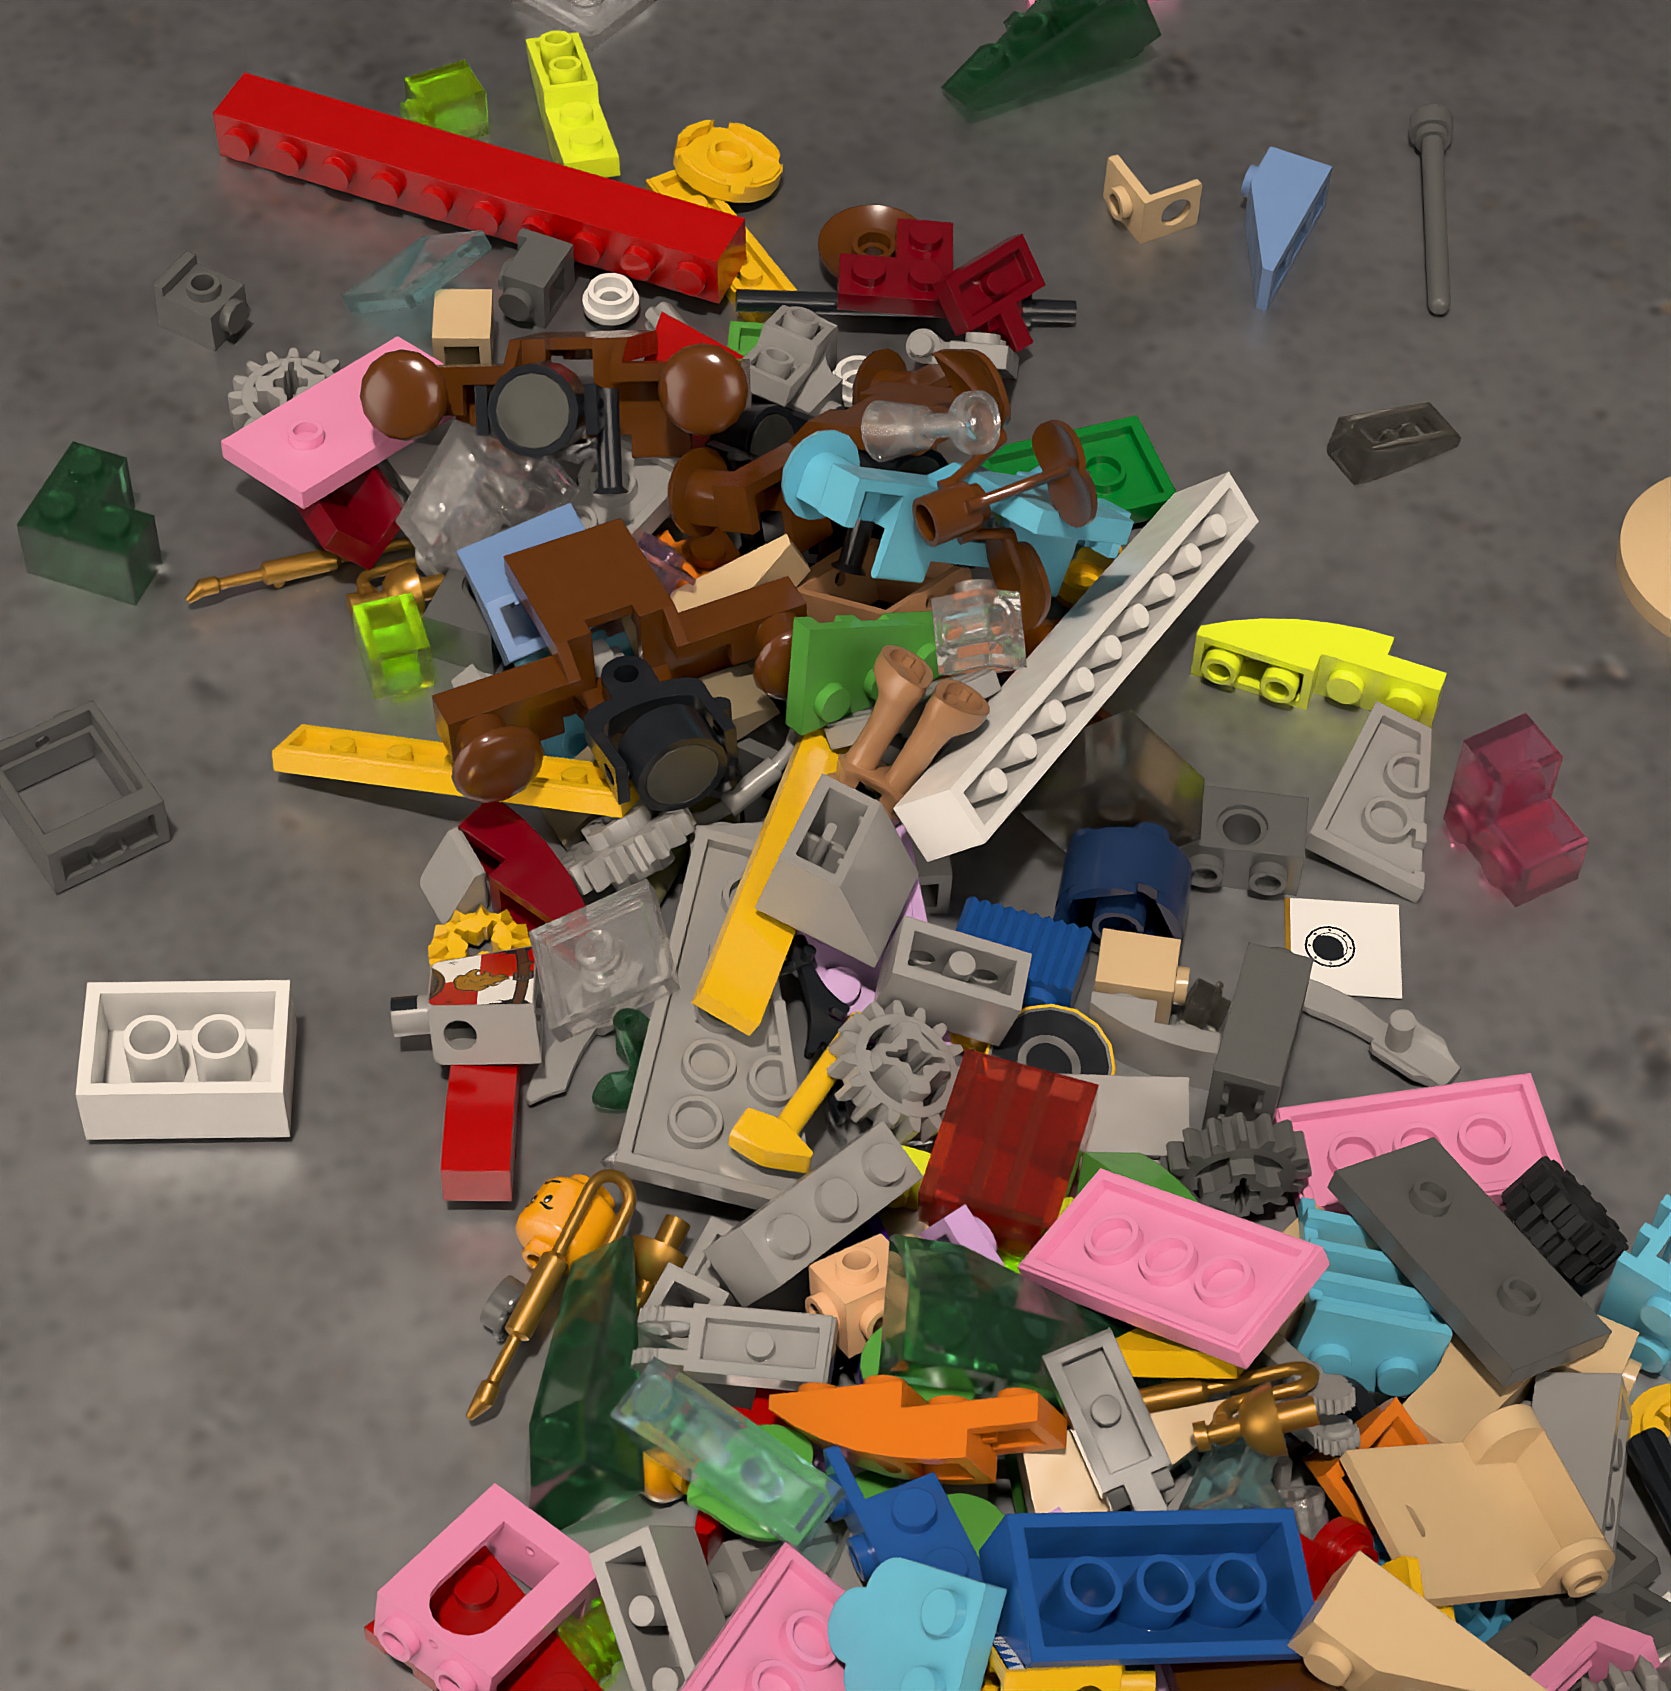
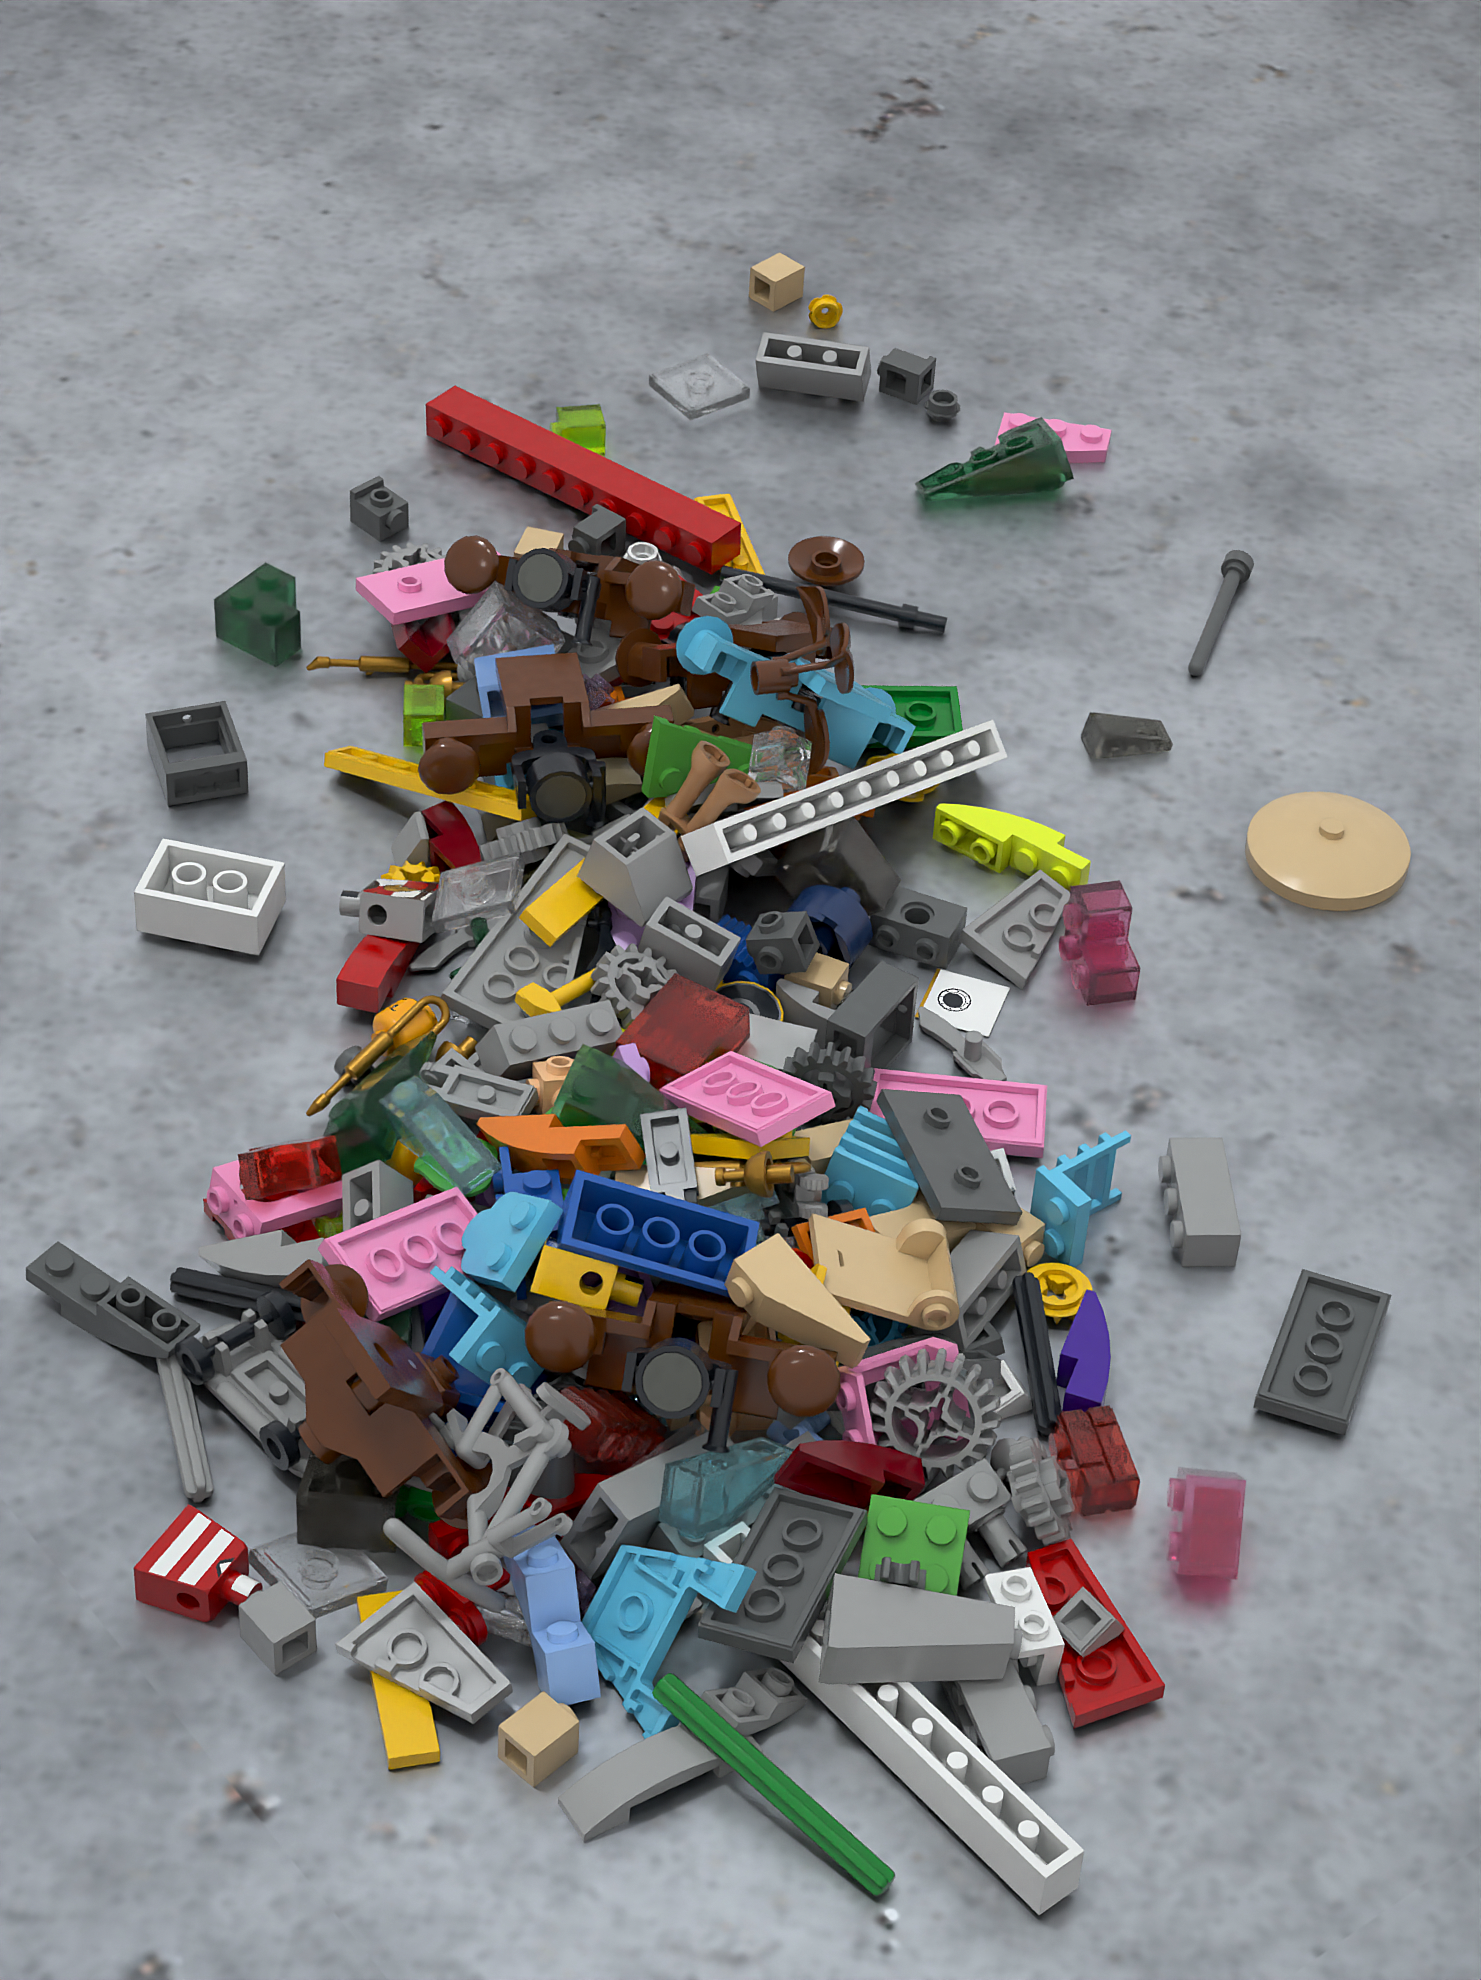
camera: 15 degrees right, 10 degrees down
clear light blue tile [341,230,492,314] -> none
neon yellow slope [525,30,620,178] -> none
yellow tile [673,120,783,203] -> none
dark red plate [837,218,953,318] -> none
clear piece [861,390,1001,462] -> none
light grey plate [906,328,1019,380] -> none
dark red hinge [932,233,1046,353] -> none
tan bracket [1103,154,1202,244] -> none
medium blue slope [1241,146,1333,312] -> none
black tyre [1501,1156,1629,1286] -> none
none -> clear red brick [238,1135,342,1200]
none -> dark grey brick [746,911,820,975]

